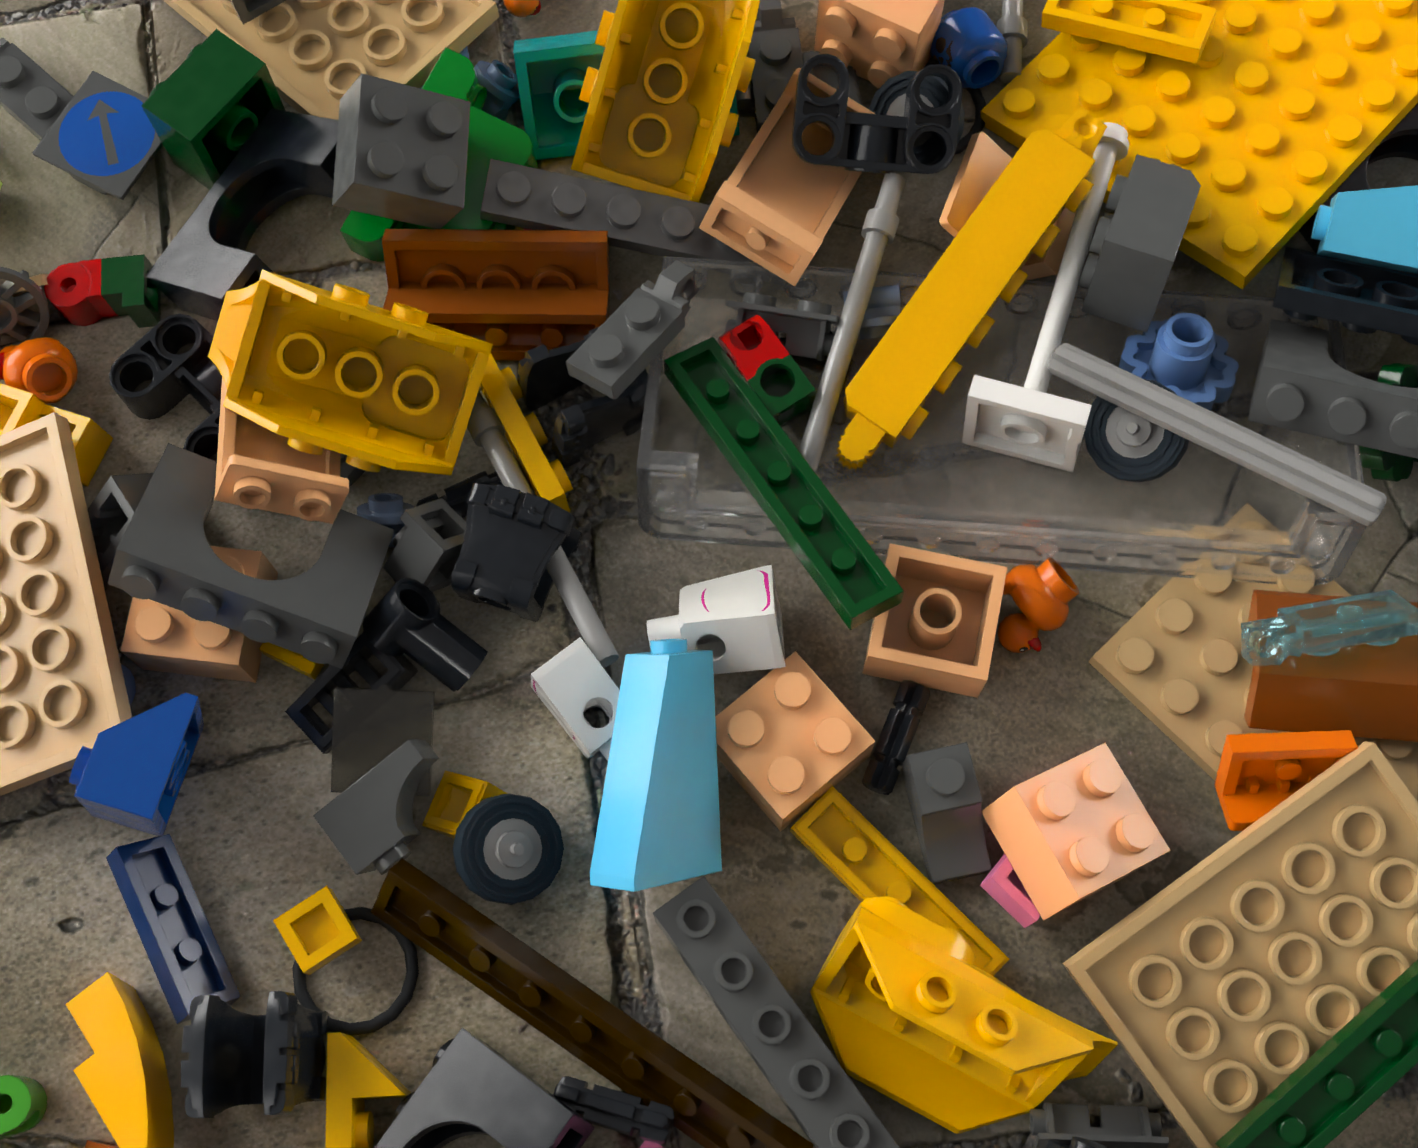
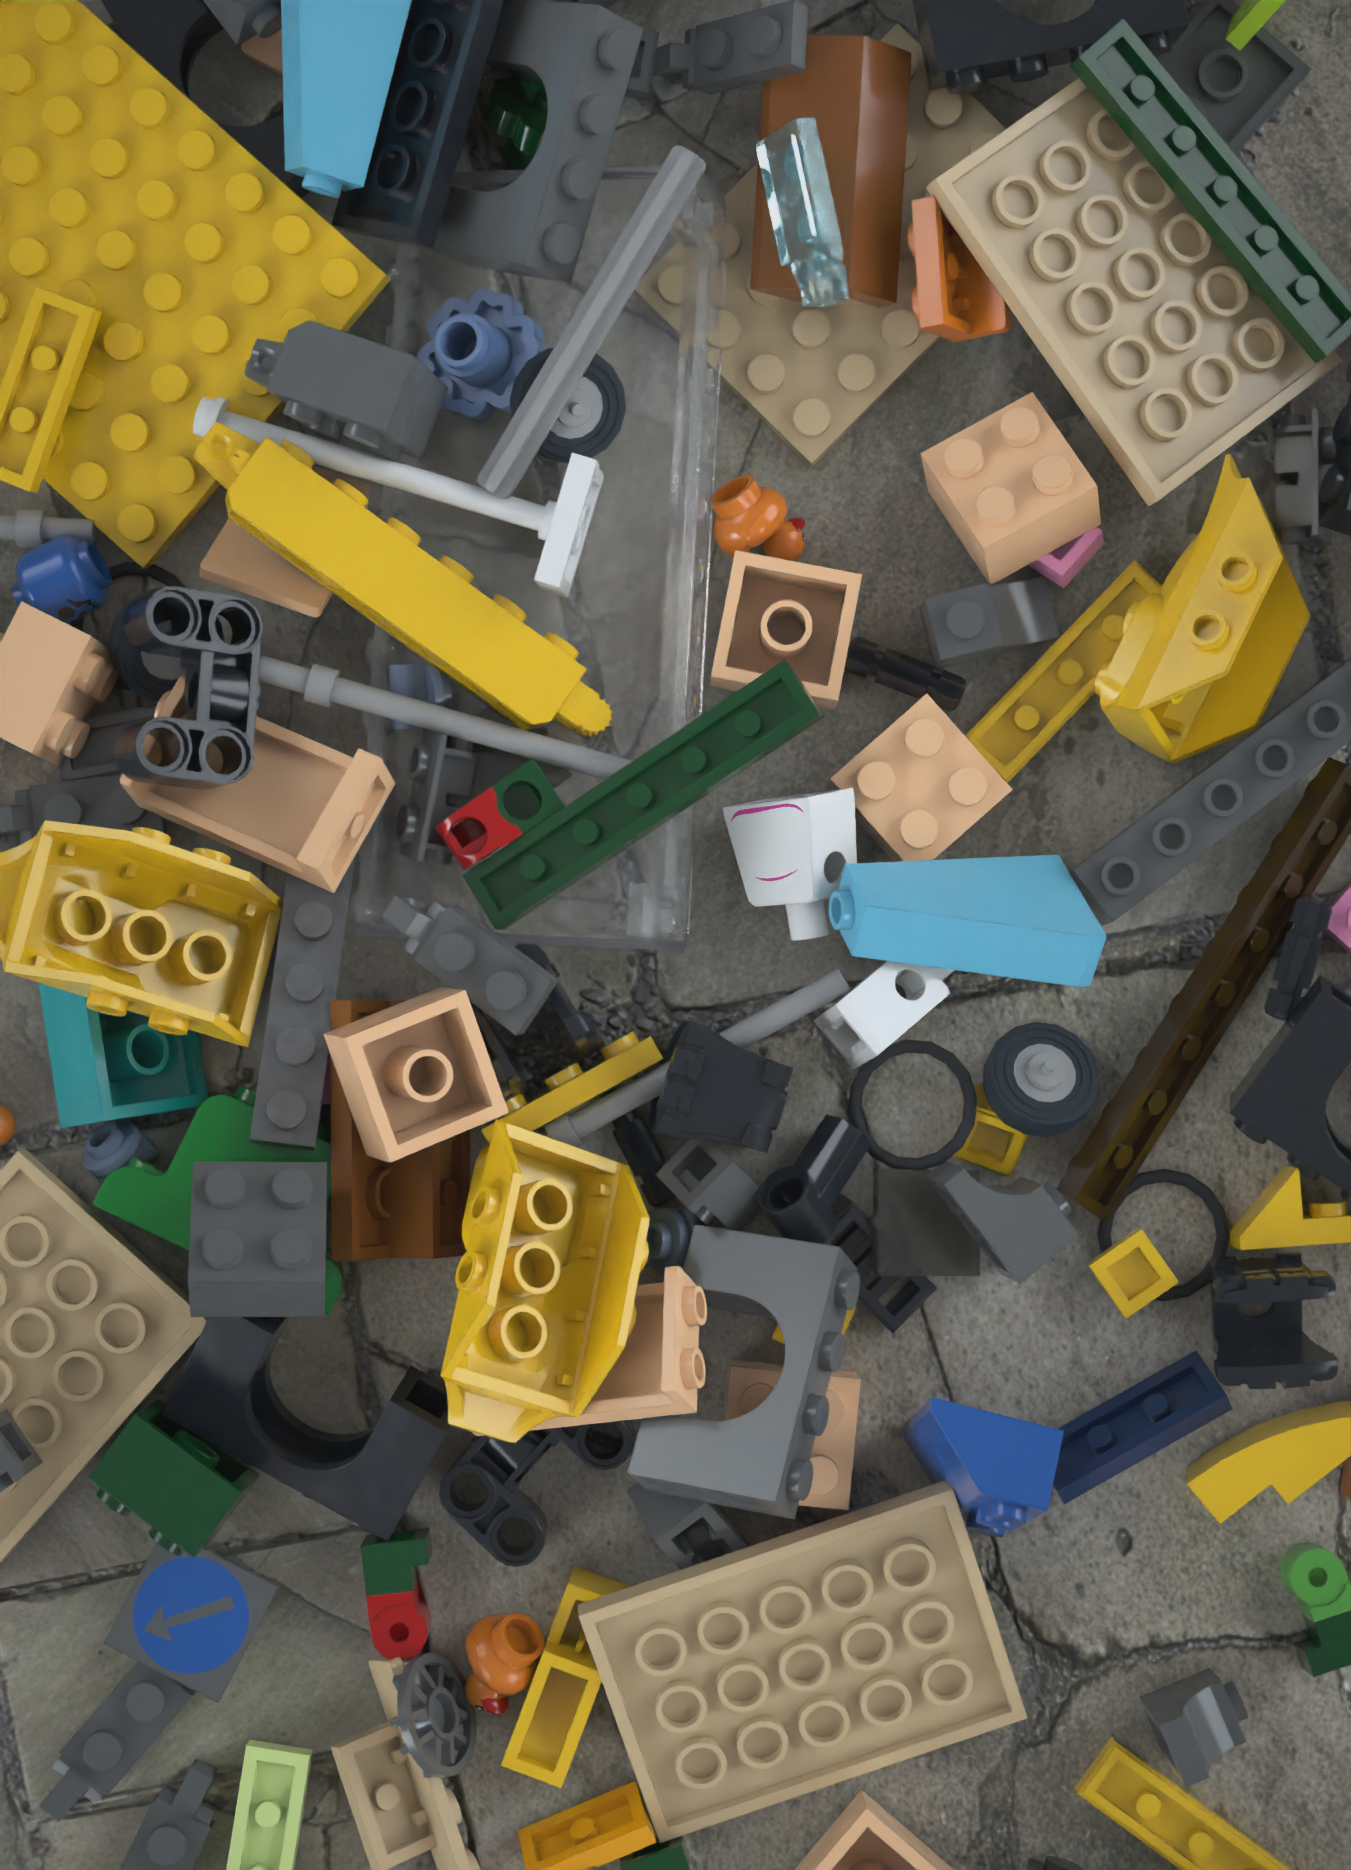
camera: 90 degrees left, 15 degrees up
none -> light nougat brick [323,987,509,1163]
none -> black piece [848,1039,977,1172]

